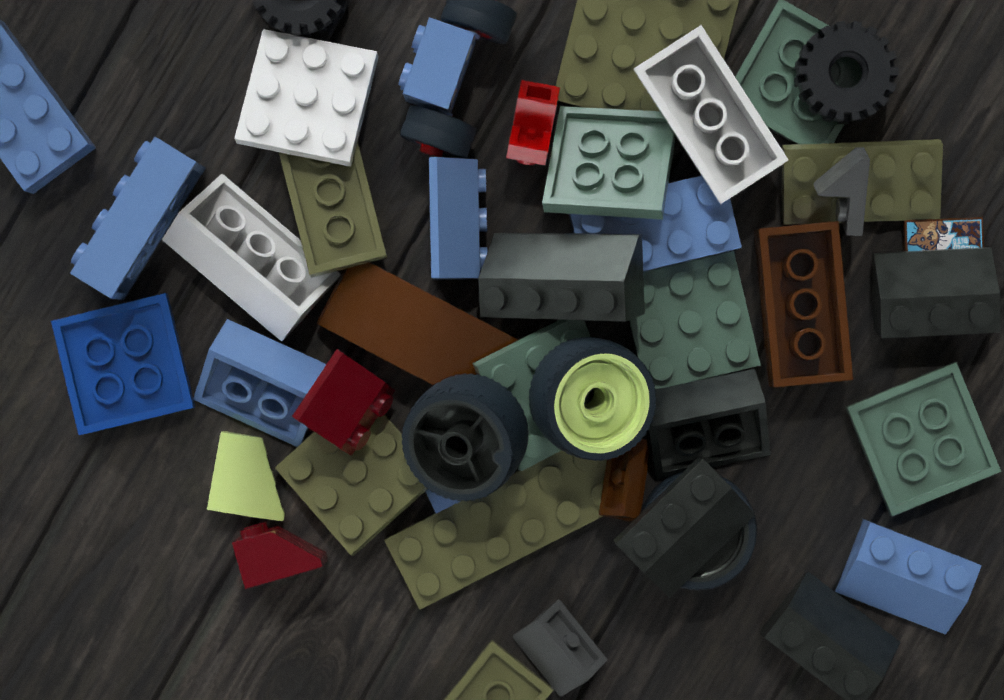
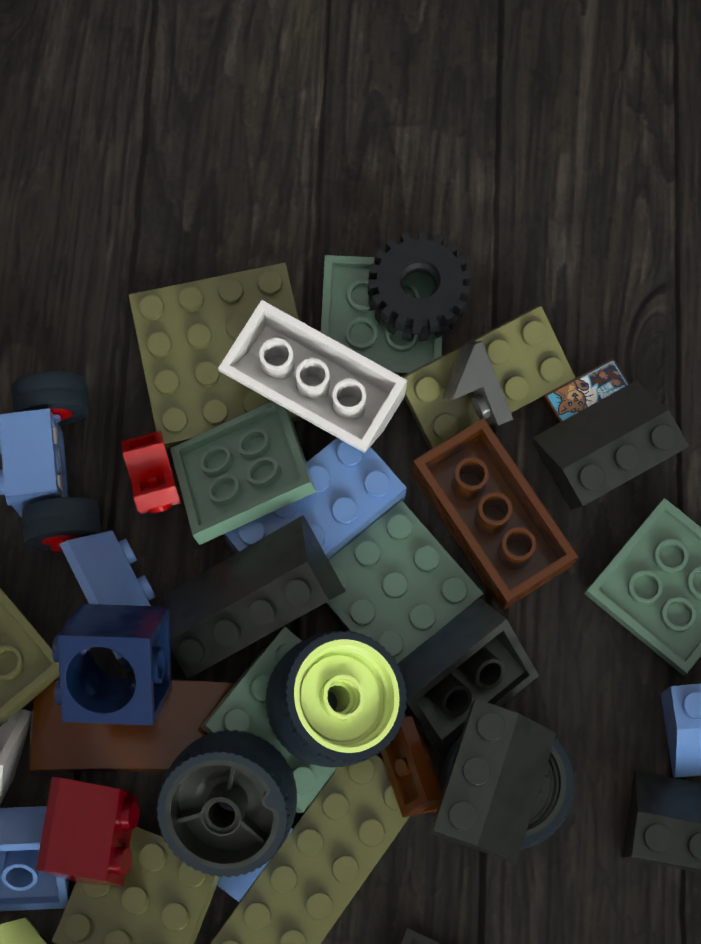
camera: 30 degrees left, 15 degrees down
none -> dark blue brick [52,604,172,725]

